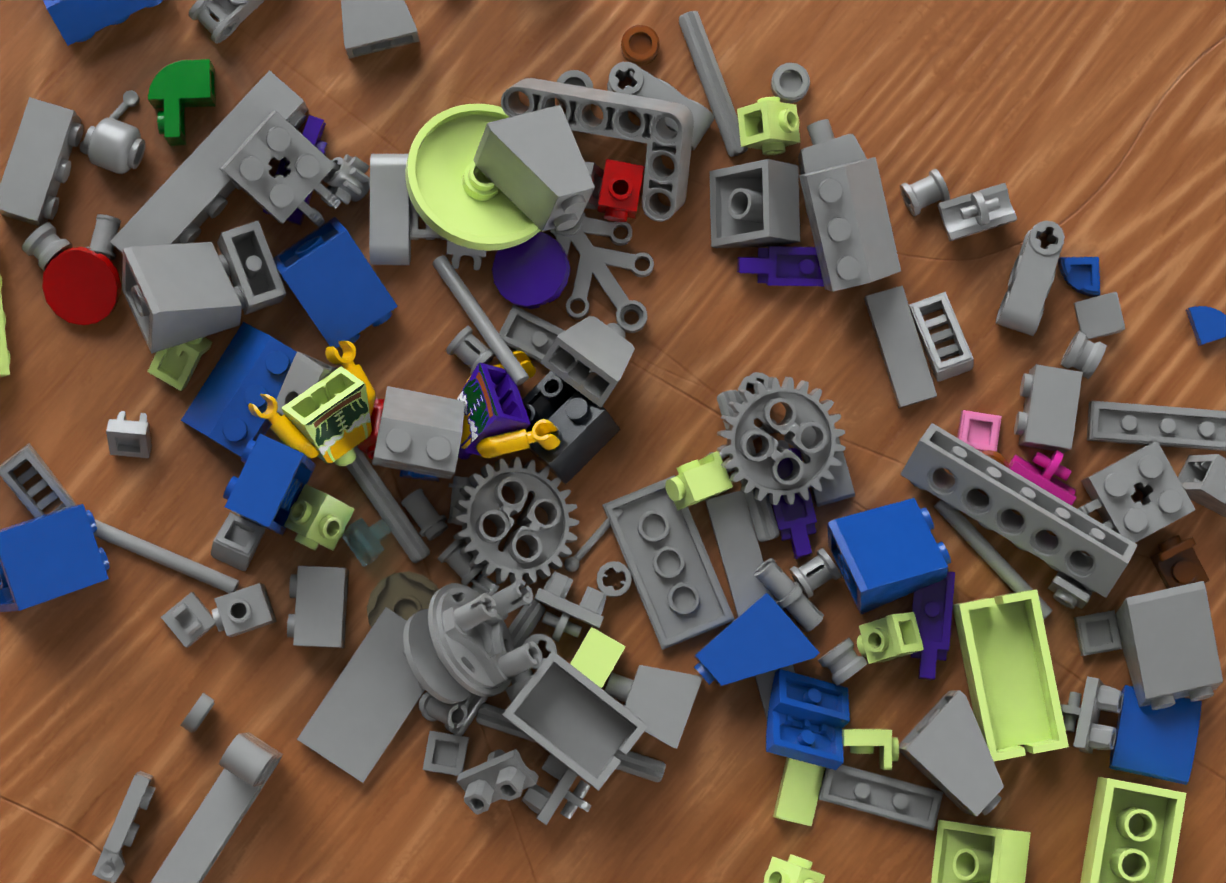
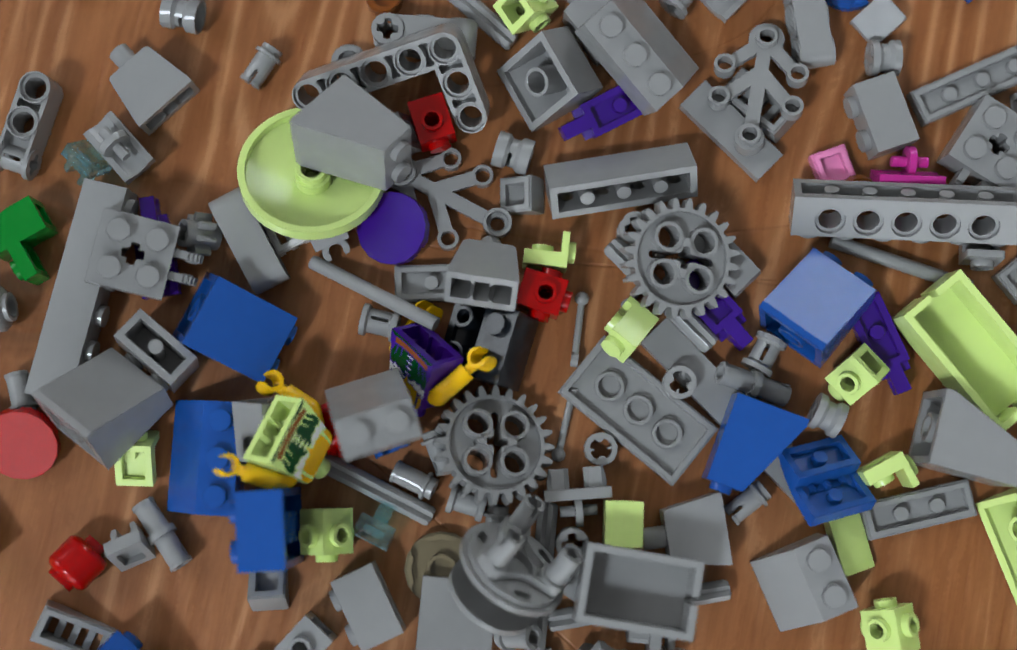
camera: 20 degrees left, 0 degrees up
light grey bar [93,519,239,593] -> none
none -> red head [48,535,106,592]
none -> clear light blue tile [61,139,112,186]
none -> light grey hips [83,110,156,185]
none -> light grey pin [132,496,193,572]
none -> light grey pin [240,41,282,90]
none -> light grey wheel [491,130,536,175]
none -> light grey slope [500,175,545,215]
none -> red brick [516,267,573,323]
none -> yellowish green bracket [522,231,577,273]
none -> light grey brick [543,142,698,219]
none -> light grey hinge [570,292,589,367]
none -> light grey bush [662,366,697,400]
none -> light grey plant [708,23,809,156]
none -> light grey pin [724,480,772,526]
none -> light grey slope [749,533,859,632]

